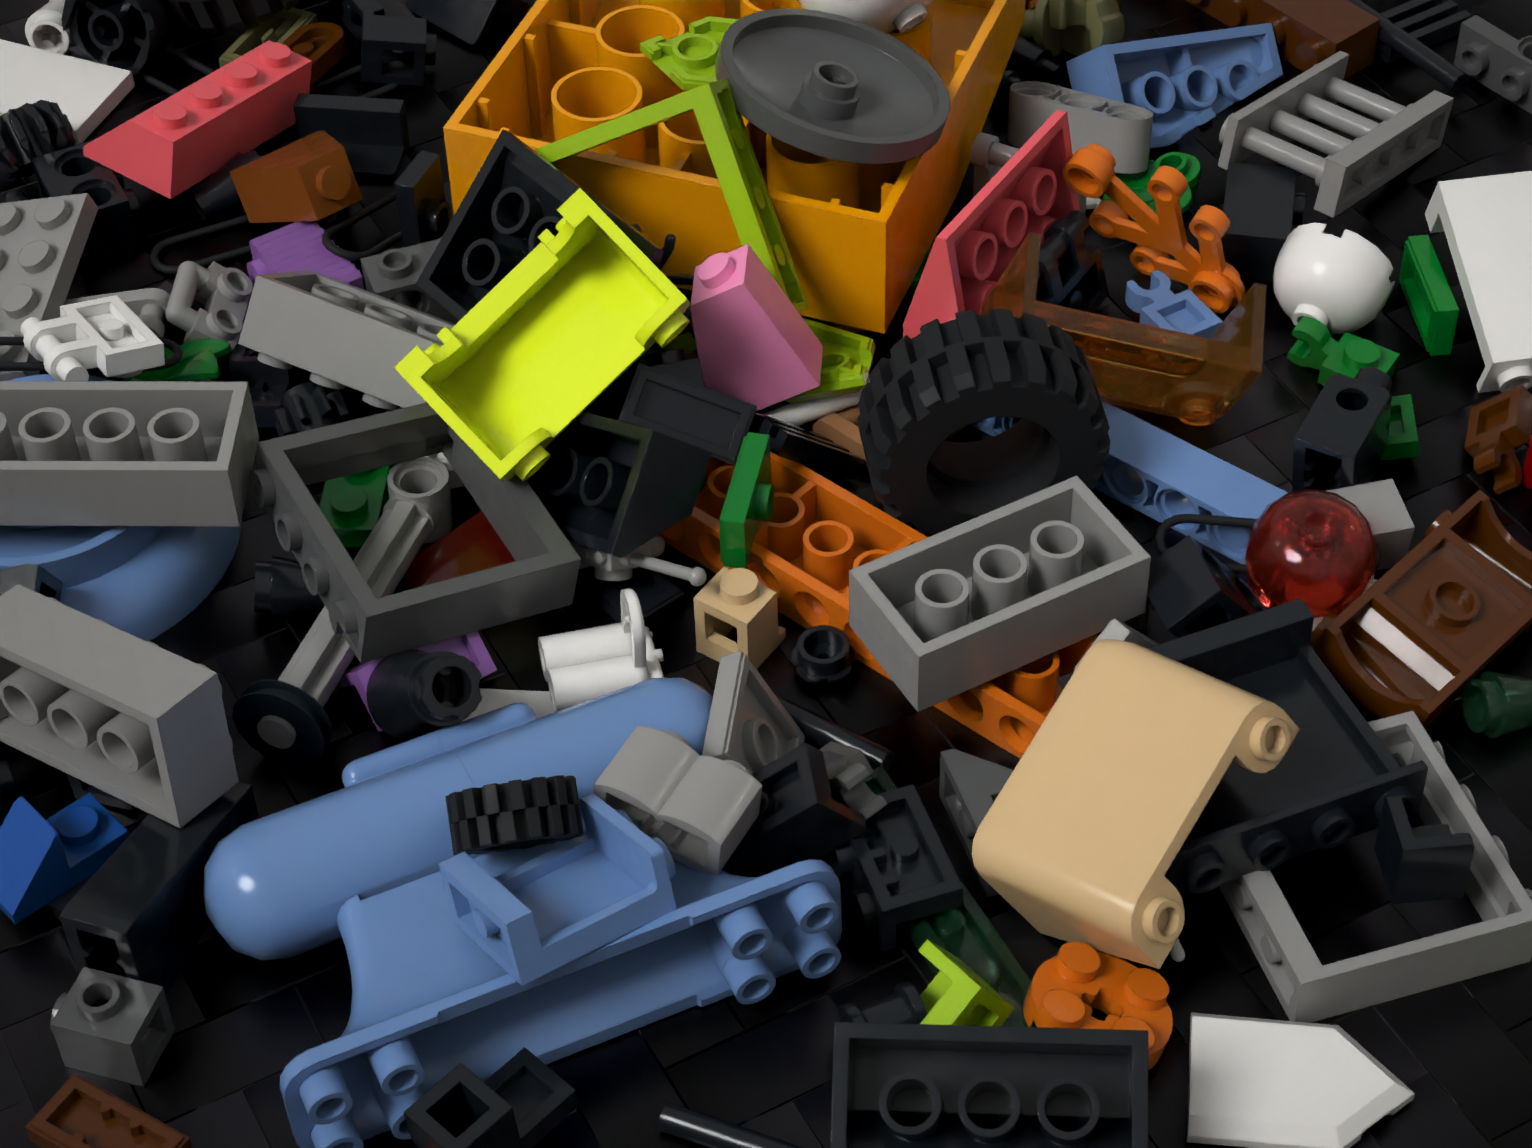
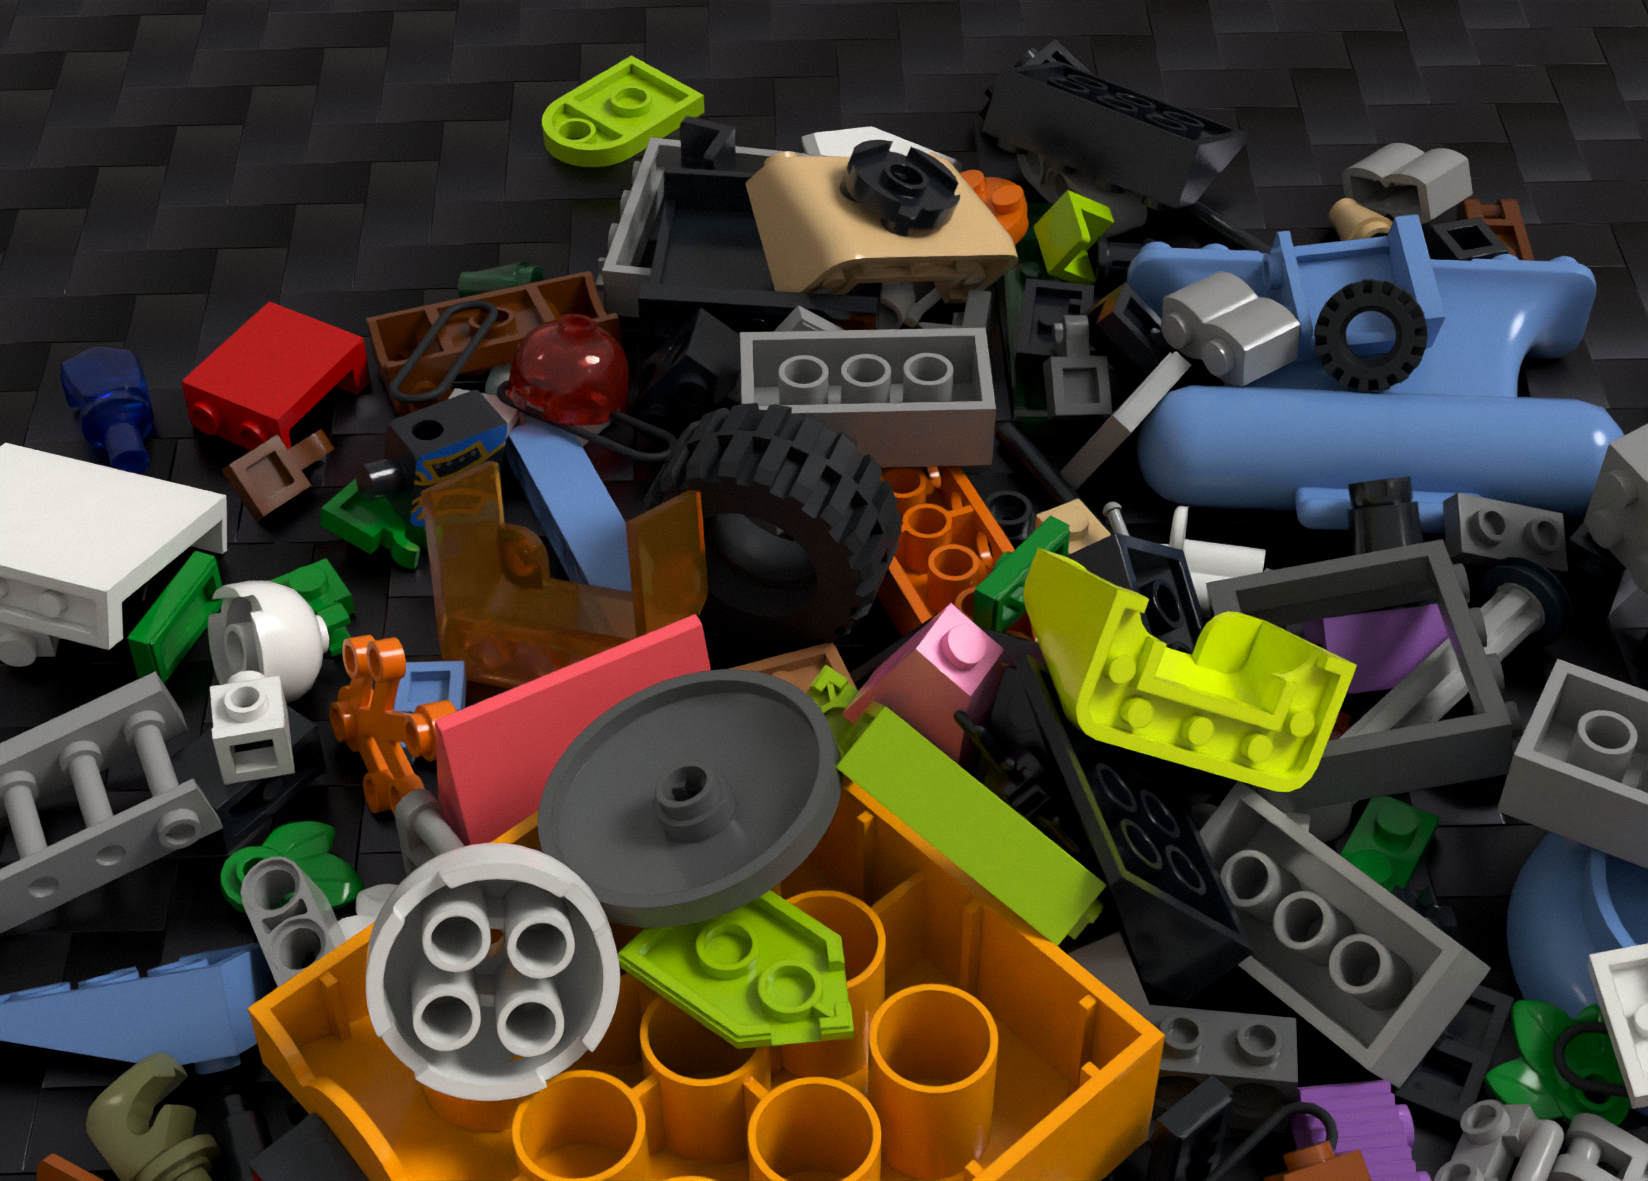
camera: 155 degrees left, 0 degrees up
none -> white brick [210,671,295,785]
none -> black piece [388,300,498,404]
none -> black plate [839,140,960,237]
none -> dark grey plate [1442,493,1568,578]

